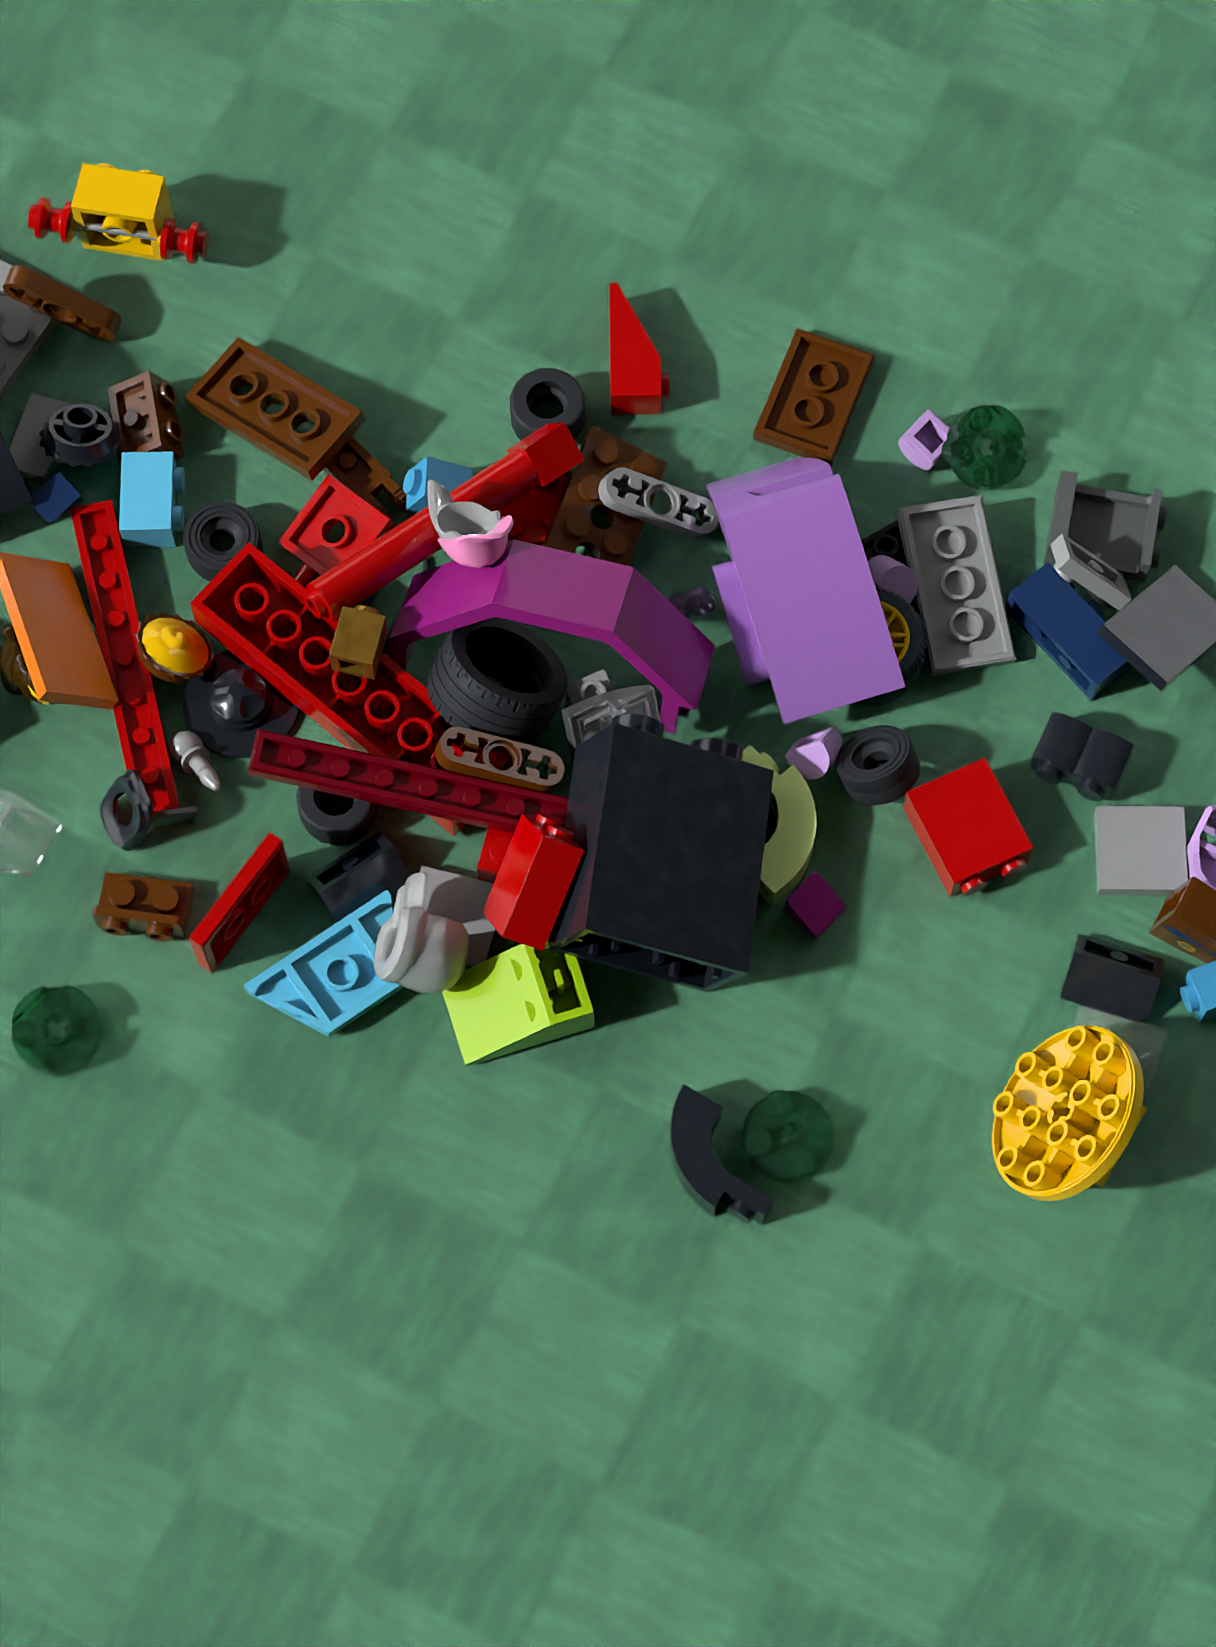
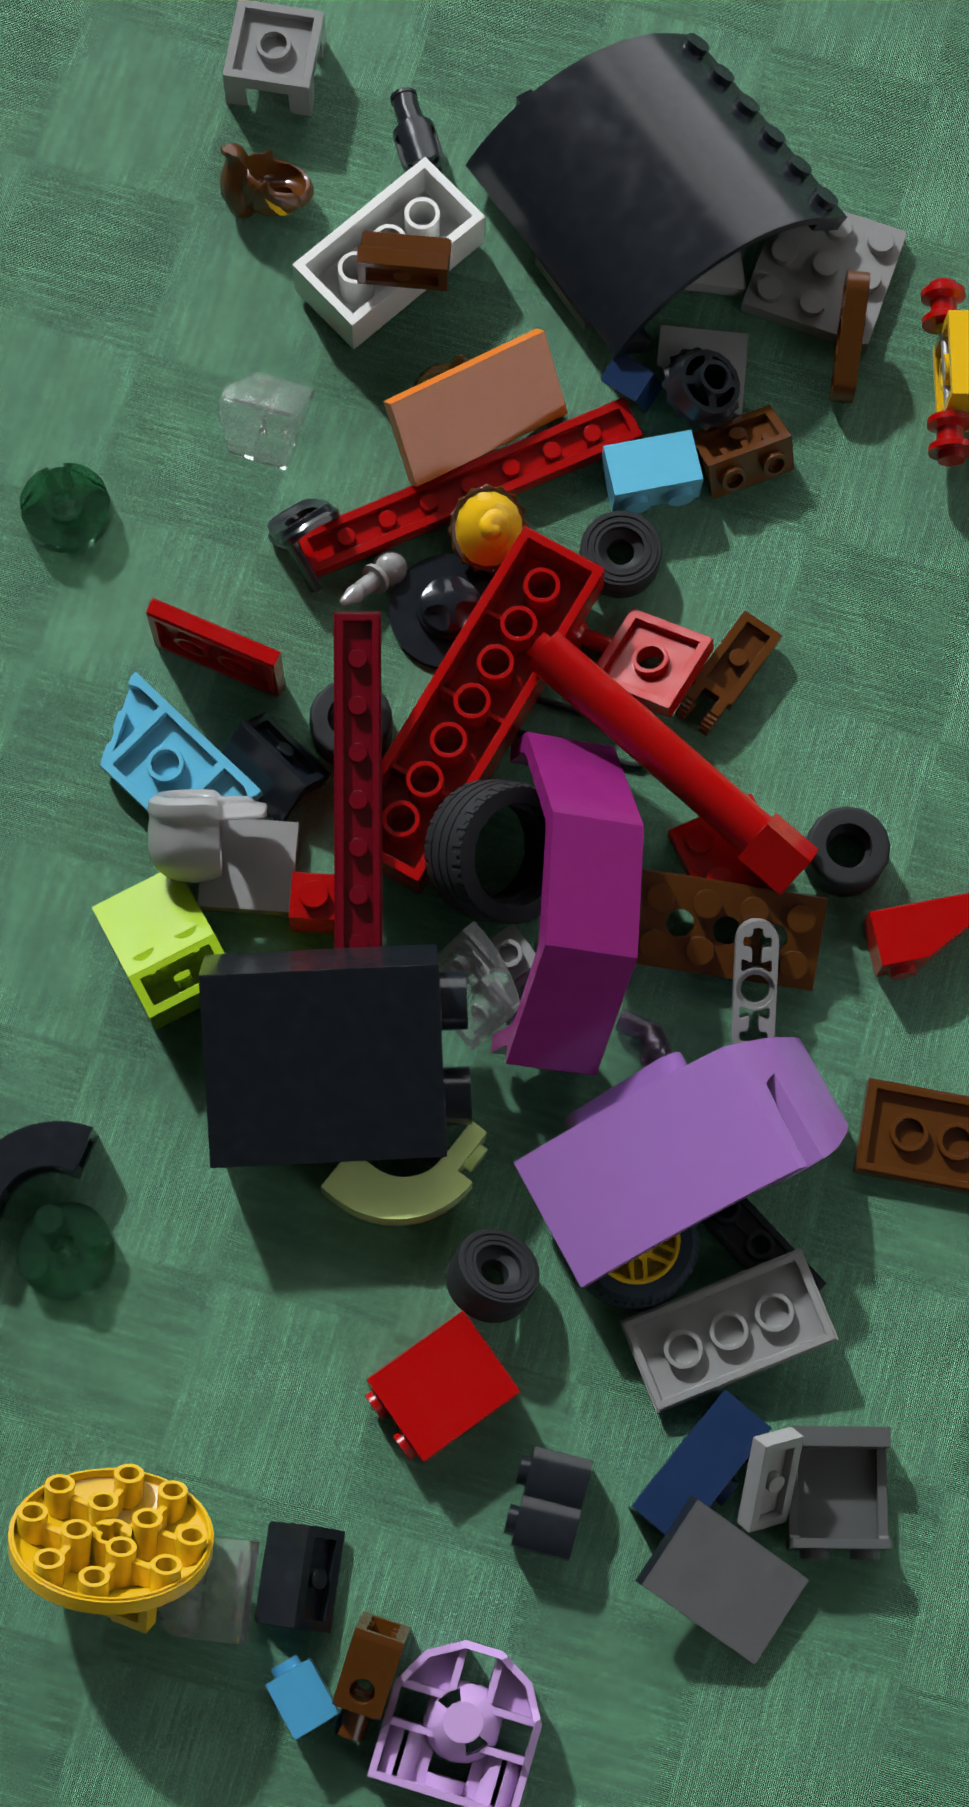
camera: 75 degrees right, 5 degrees up
reddish brown bracket [92,872,194,942] -> none
reddish brown plate [185,337,366,481] -> none
pearl gold brick [329,605,388,680] -> none
dark azure brick [403,456,473,513] -> none
hair [427,479,513,568] -> none
reddish brown beam [435,726,565,793] -> none
red brick [482,813,584,951] -> none
magenta slope [784,871,847,939] -> none
lavender brick [785,727,843,780] -> none
lavender brick [868,555,918,603] -> none
lavender brick [898,409,960,470] -> none
clear green plate [942,404,1027,491] -> none
light grey tile [1094,806,1188,895] -> none

